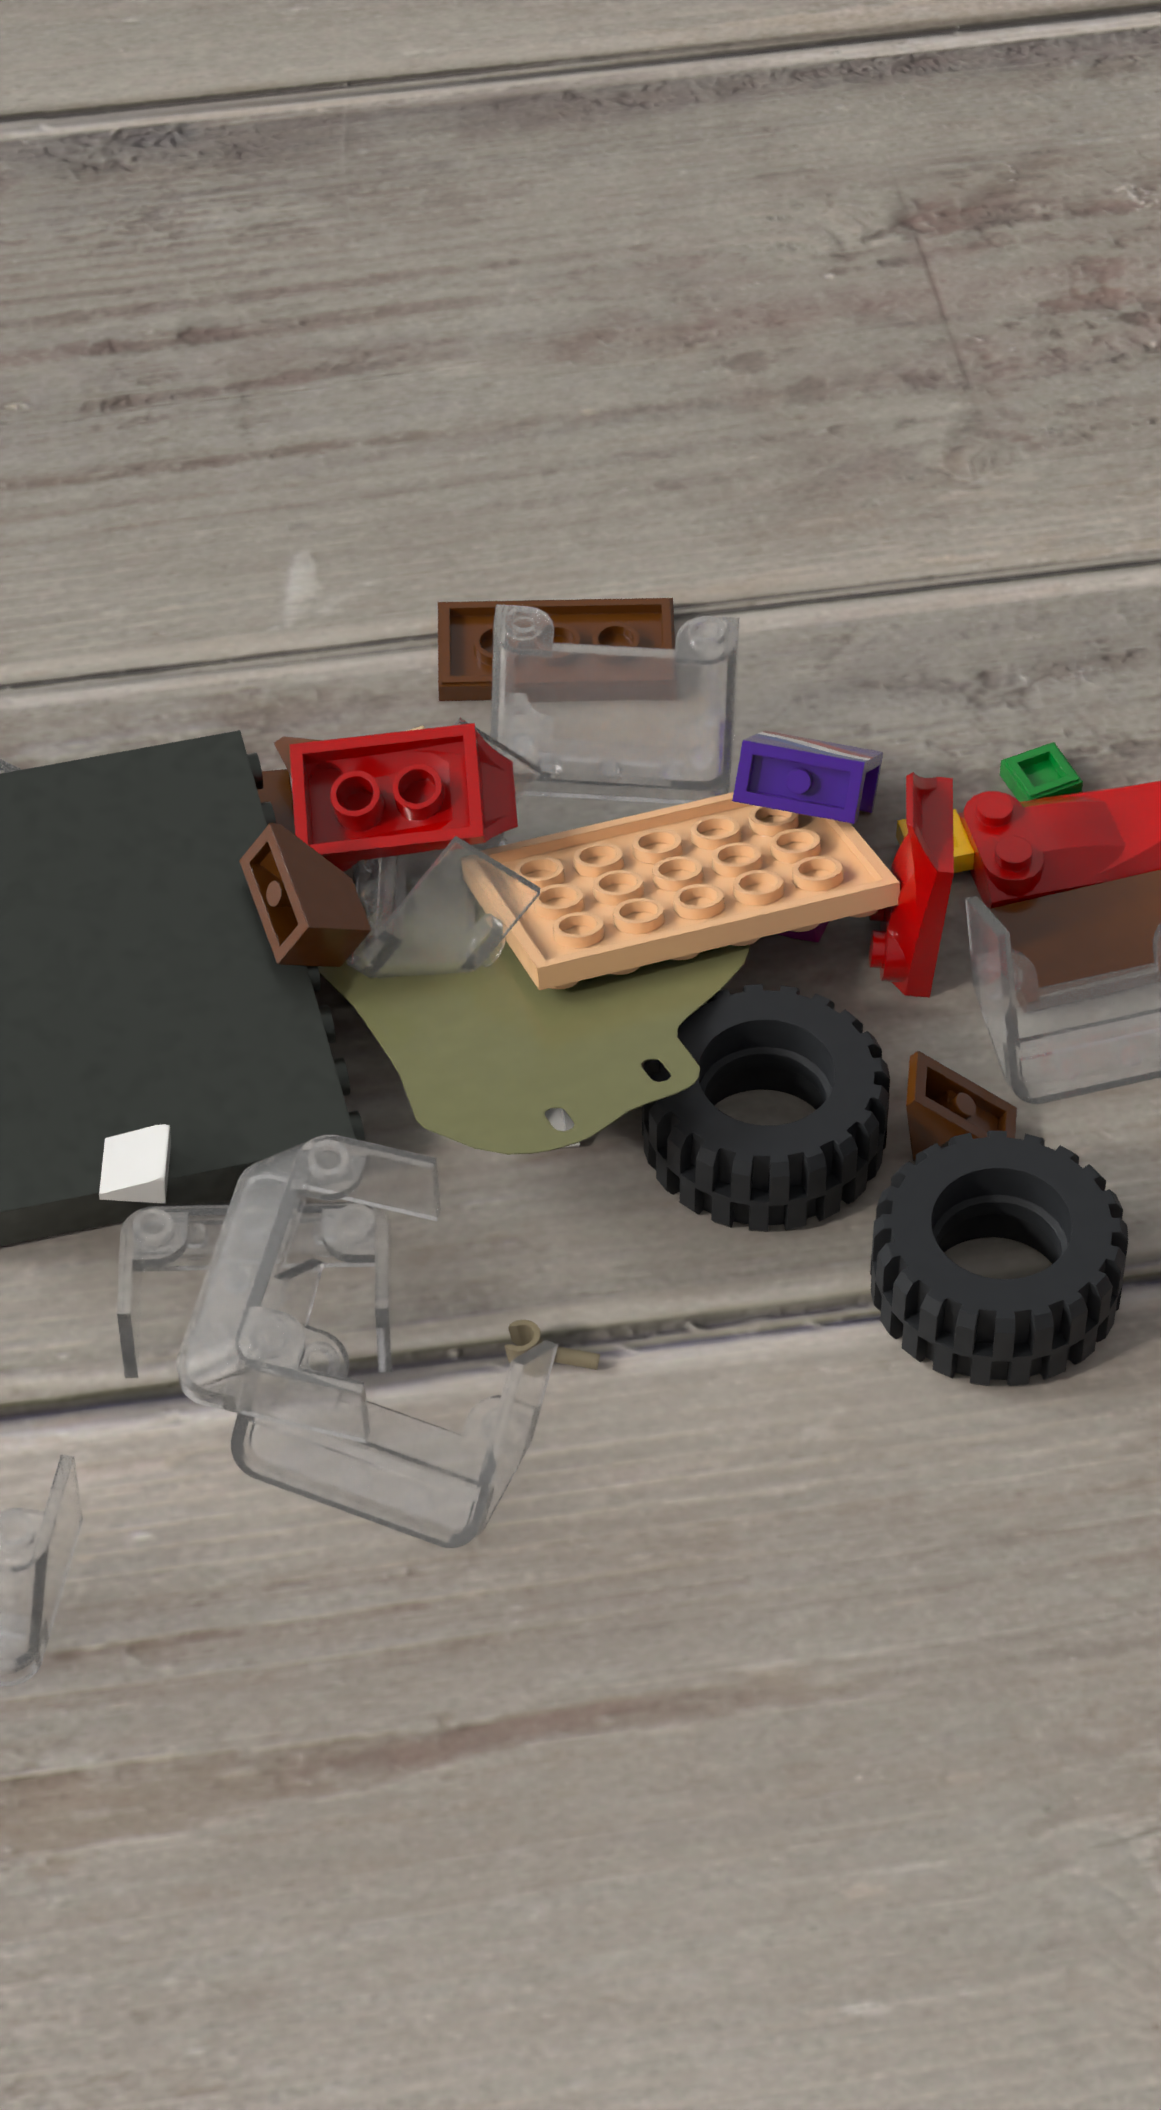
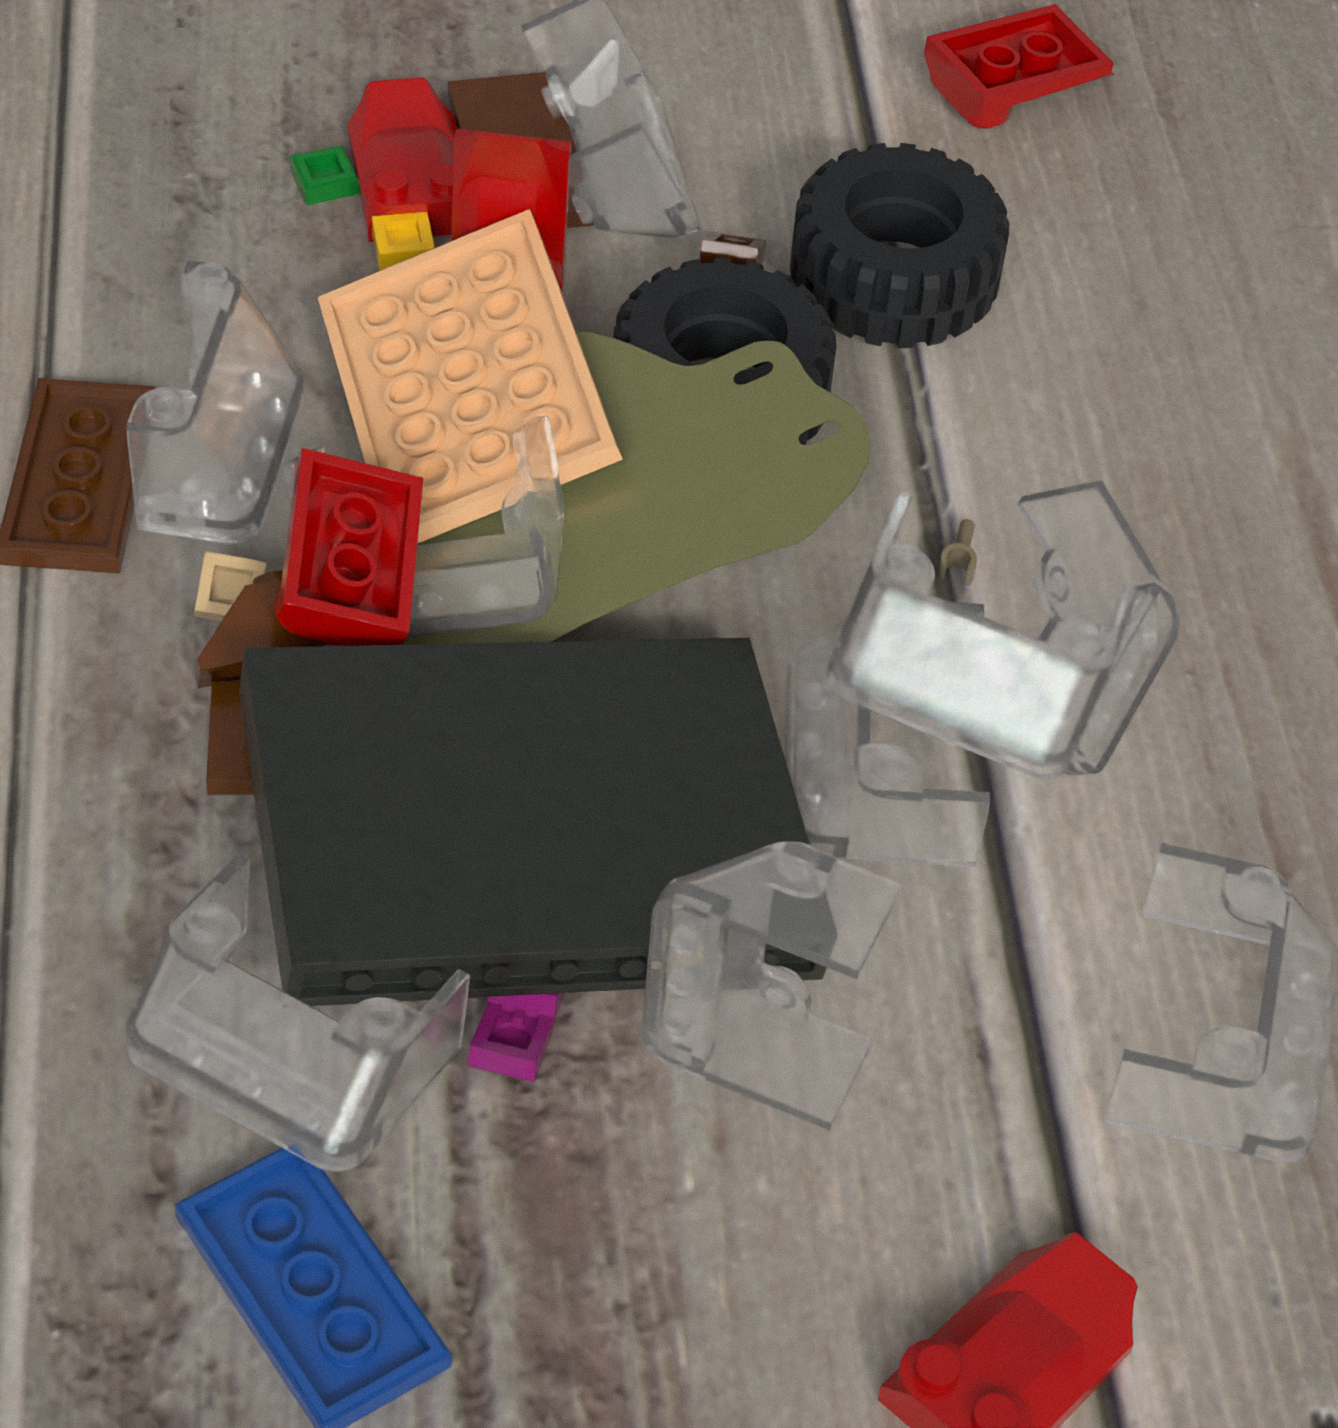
camera: 90 degrees left, 0 degrees up
white slope [99,1124,171,1203] -> none
reddish brown slope [239,823,372,967] -> none
dark purple panel [732,731,883,824] -> none

